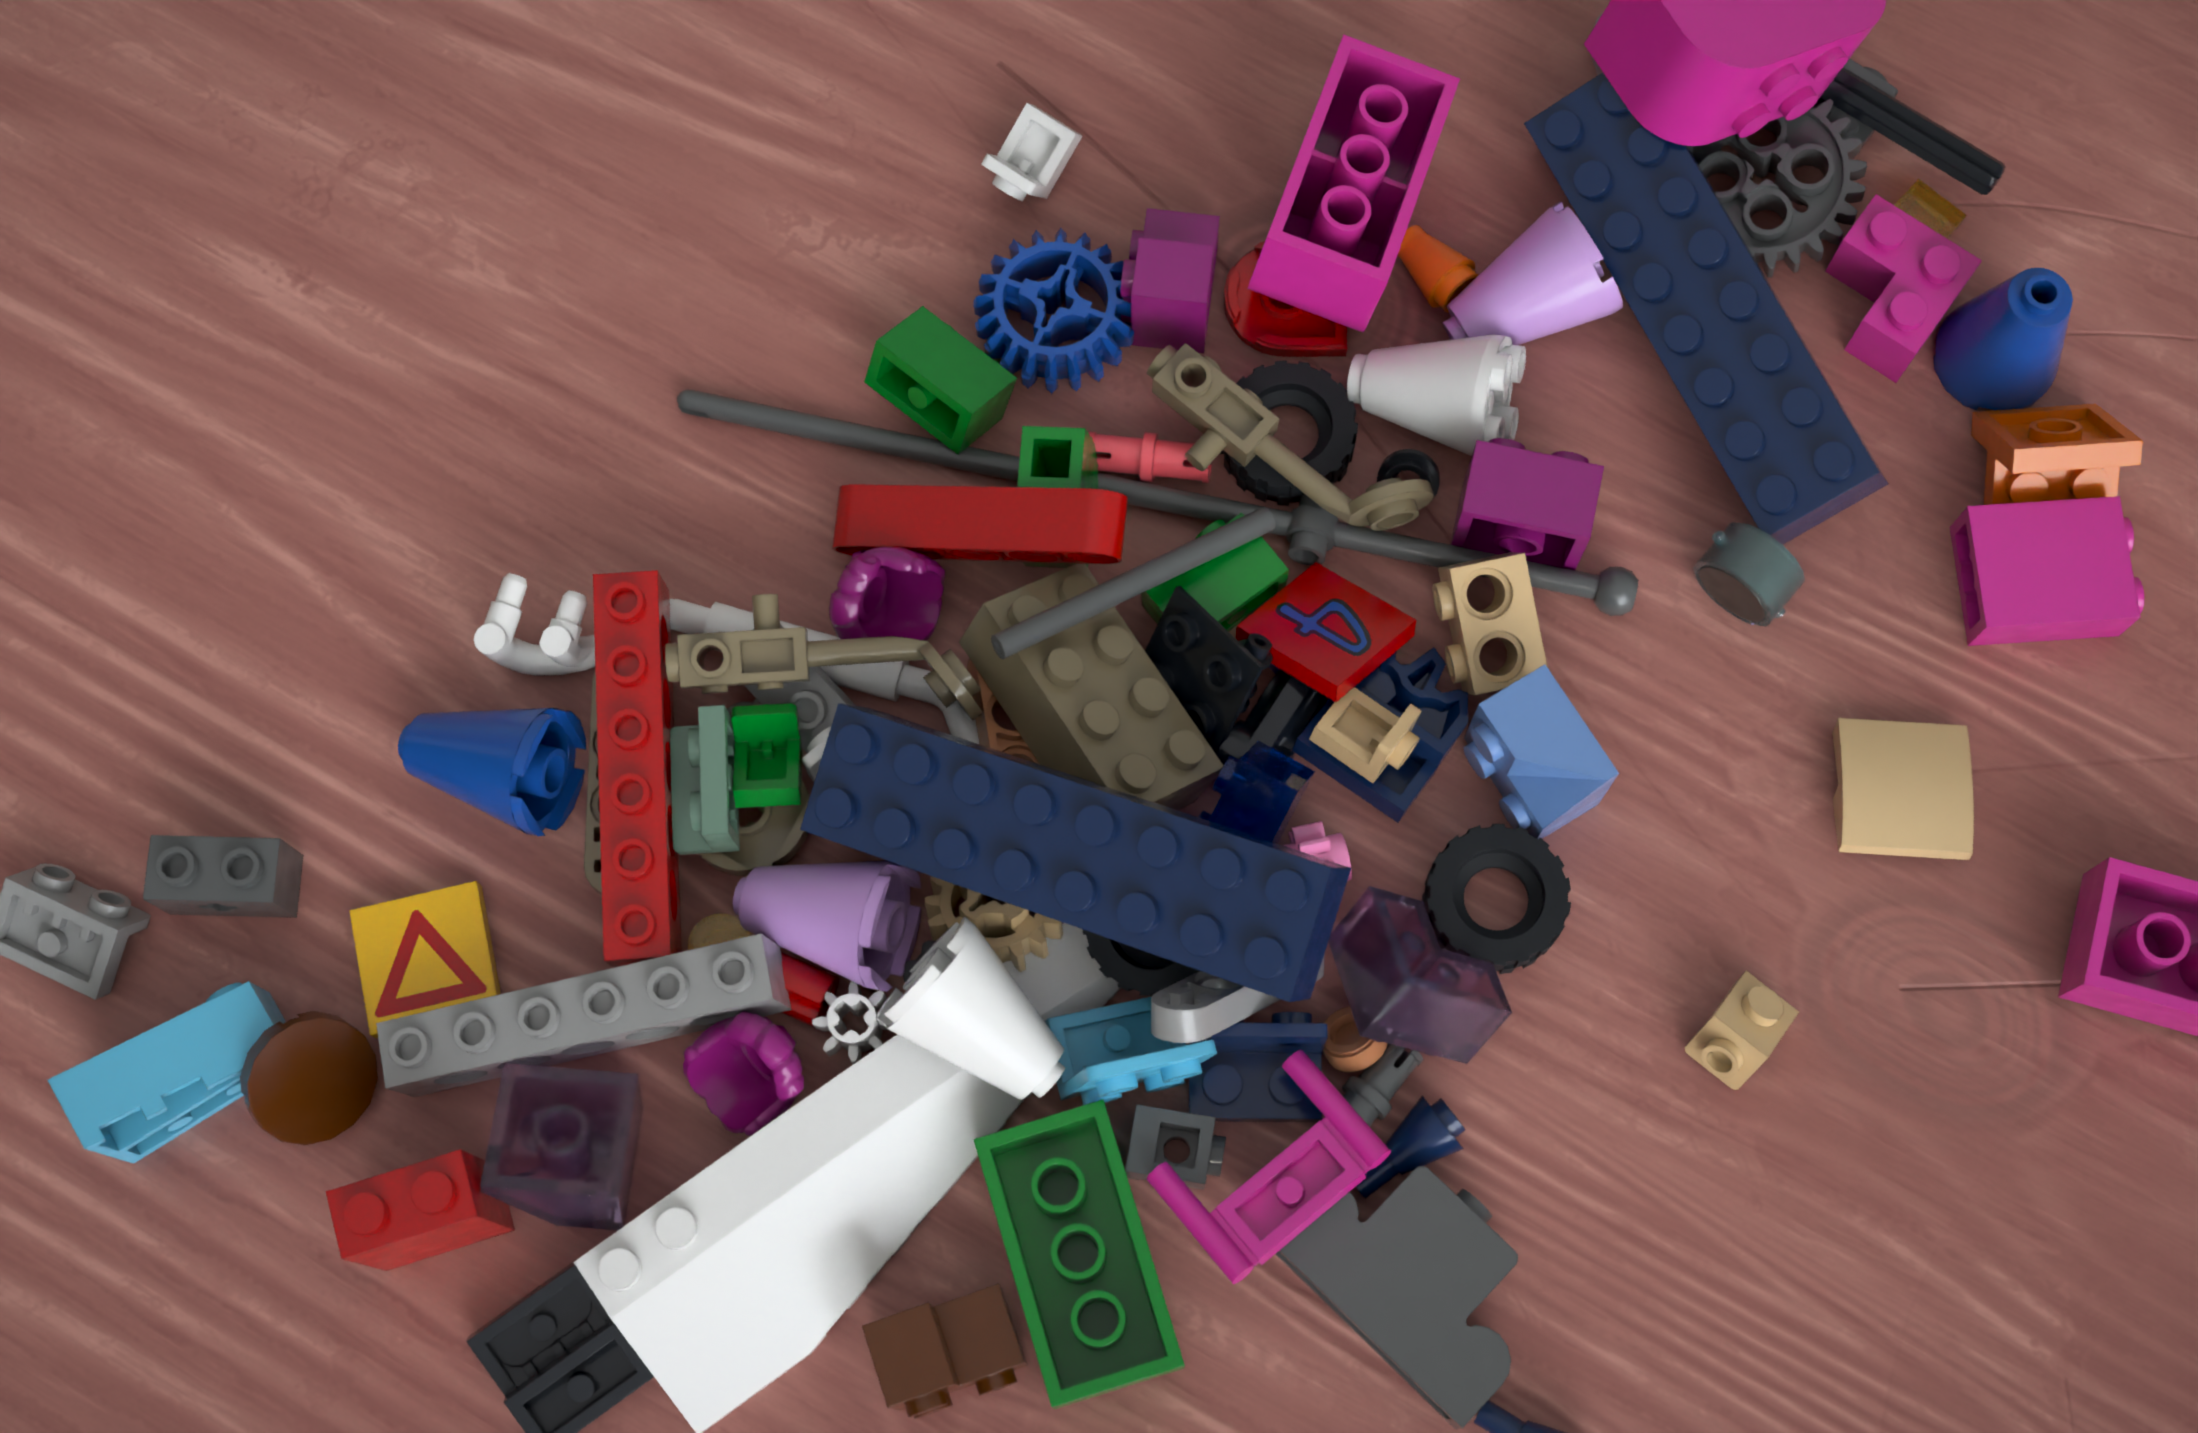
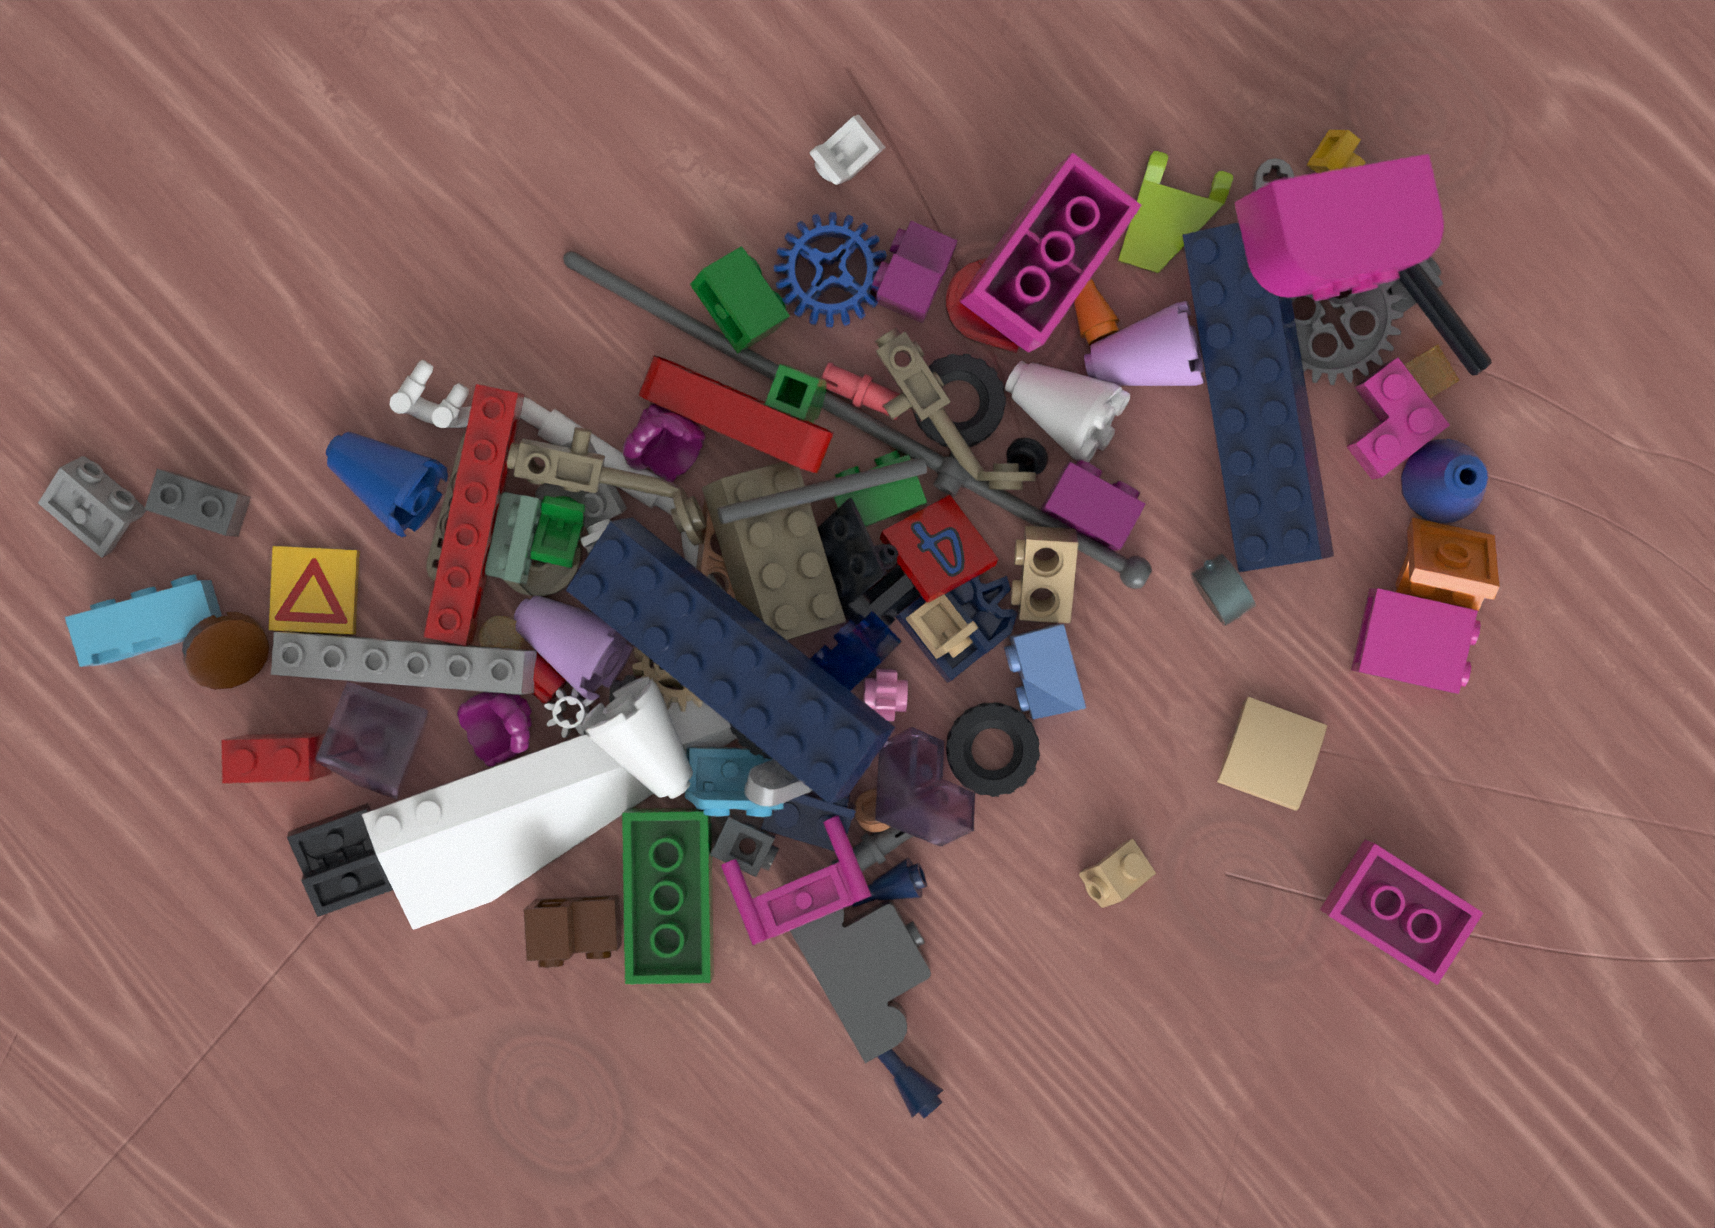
camera: 15 degrees right, 15 degrees up
none -> lime flag [1118,151,1233,273]

